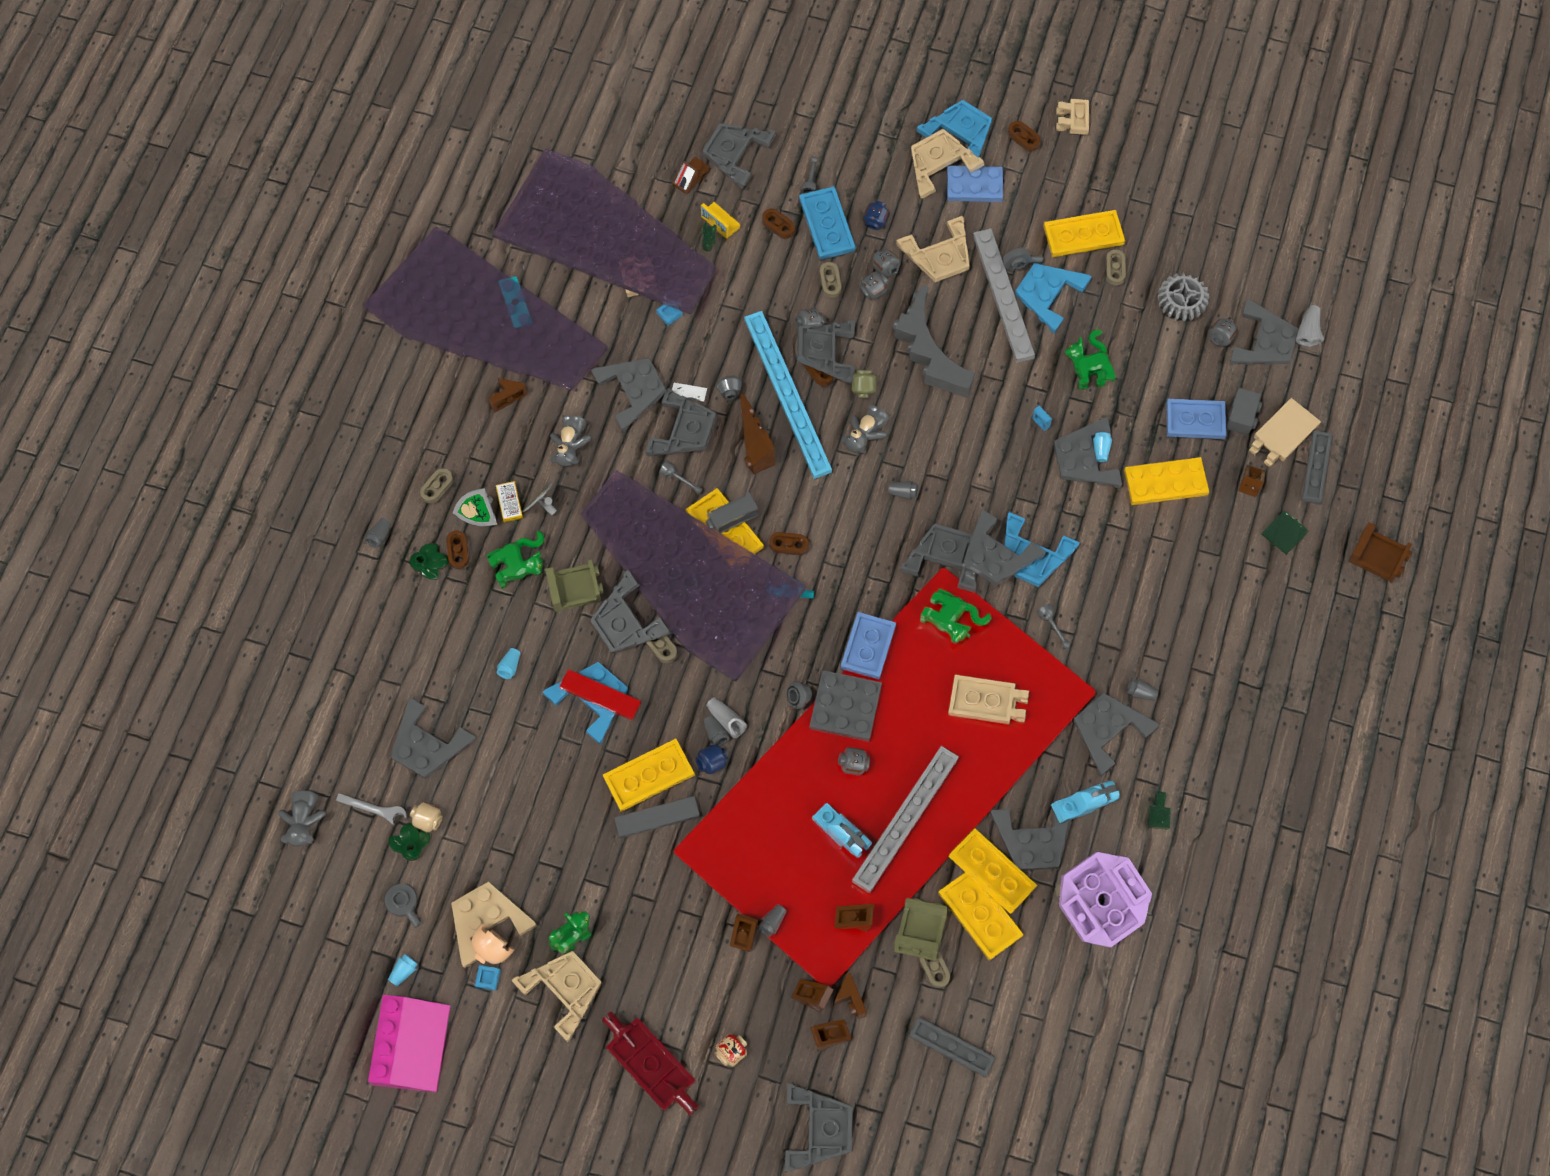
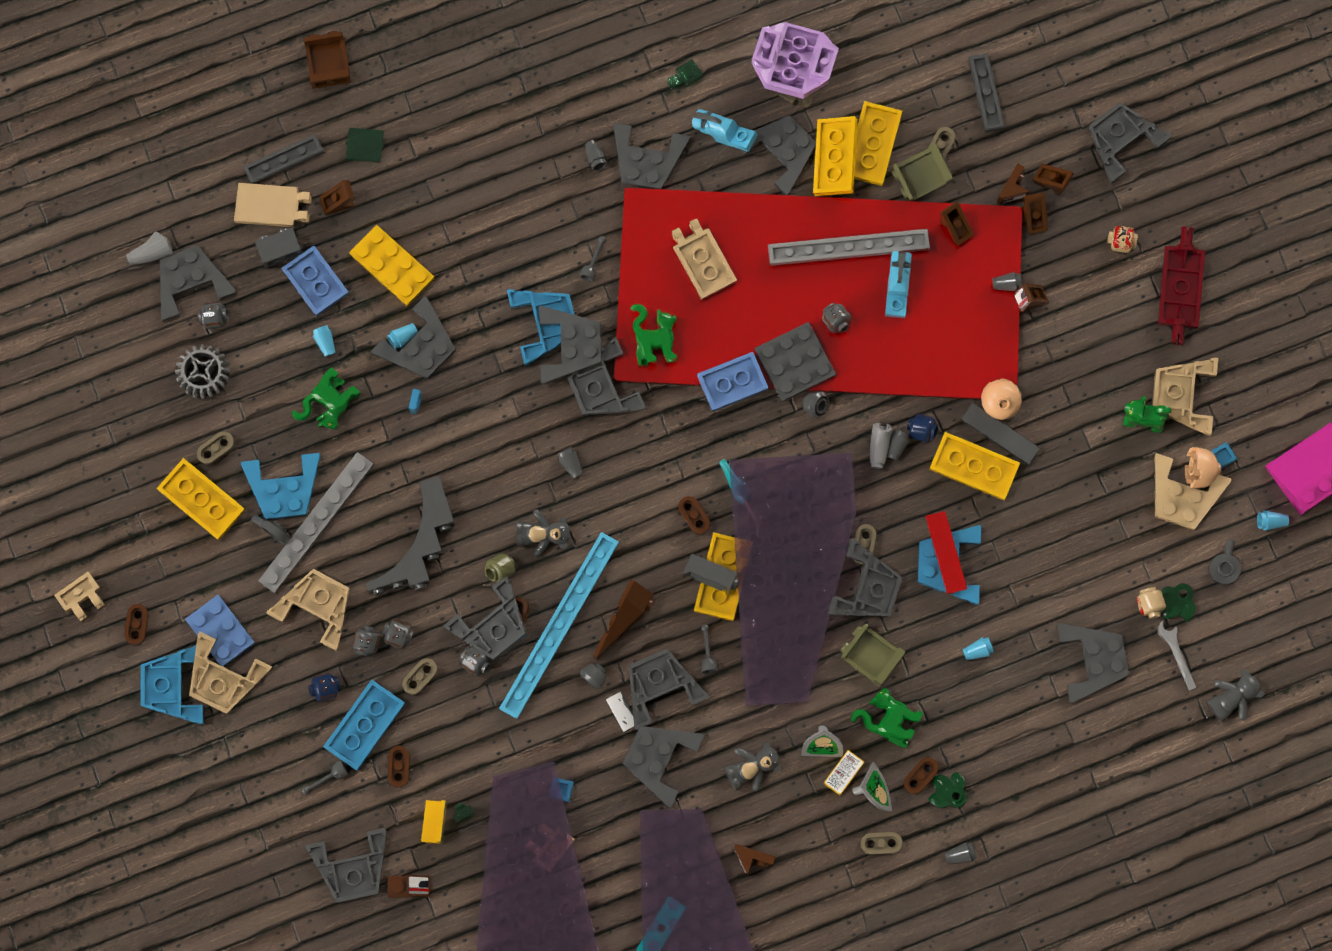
camera: 130 degrees left, 10 degrees up
none -> medium azure cone [312,325,336,357]
none -> light nougat cylinder [981,379,1022,420]

